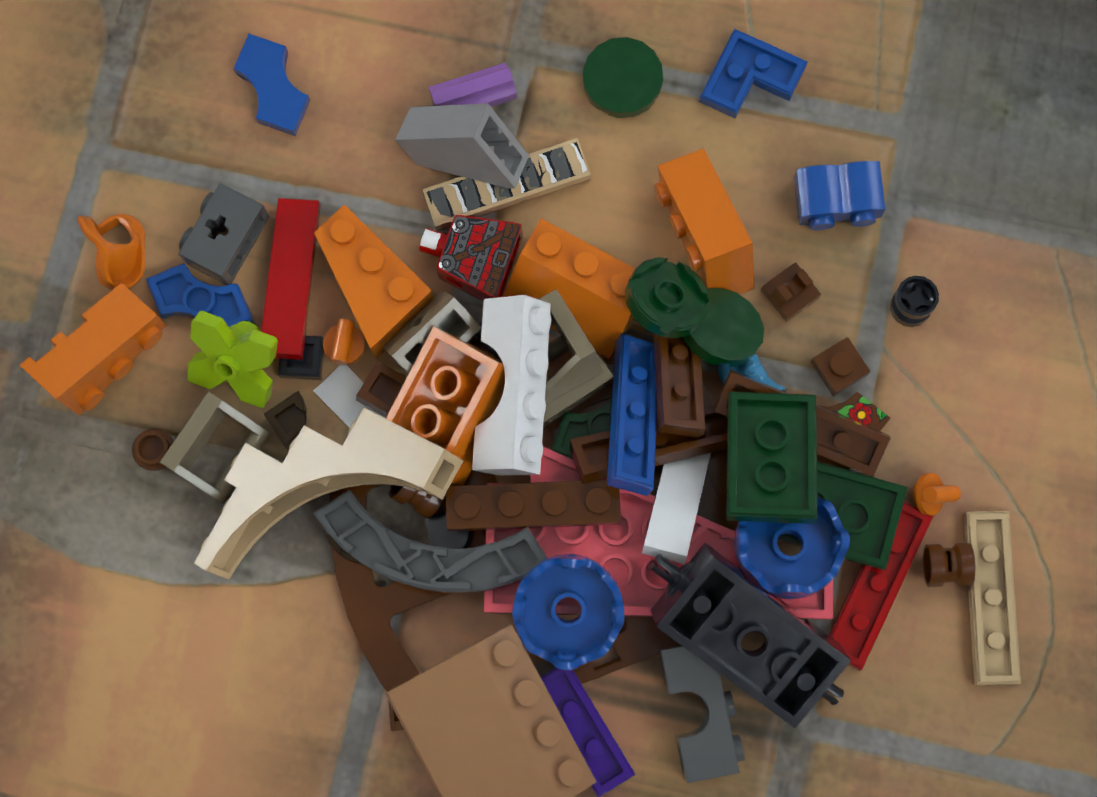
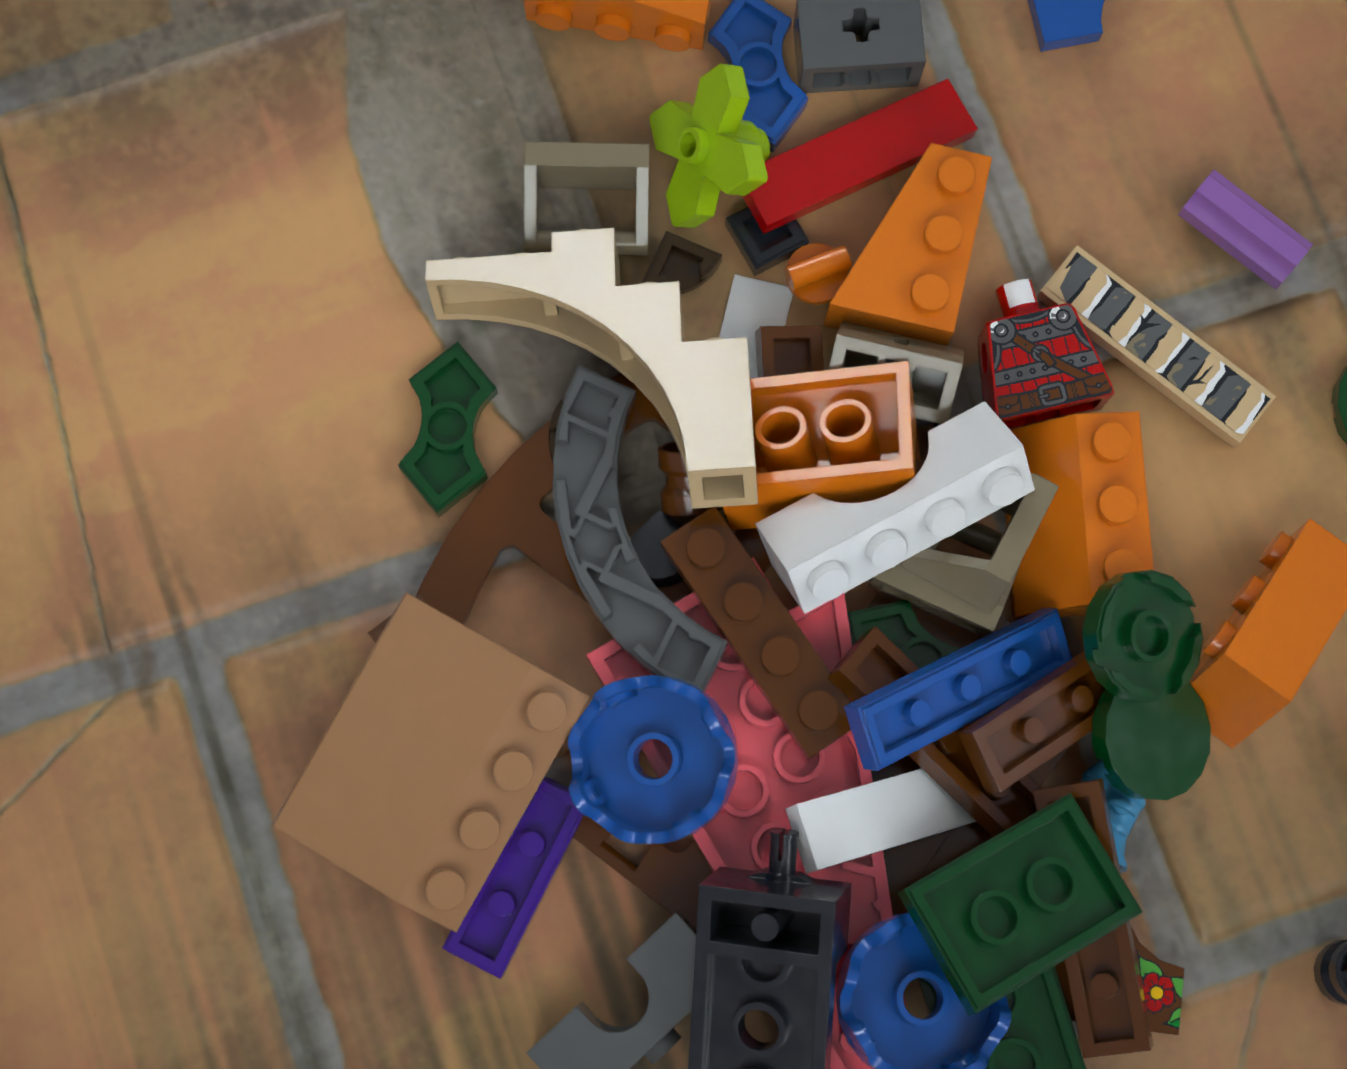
camera: 50 degrees right, 0 degrees up
reddish brown plate [132,429,174,471] -> none
light grey slope [395,103,529,188] -> none
reddish brown tile [761,262,821,322] -> none
reddish brown plate [810,337,871,396] -> none
none -> dark green tile [398,341,498,517]

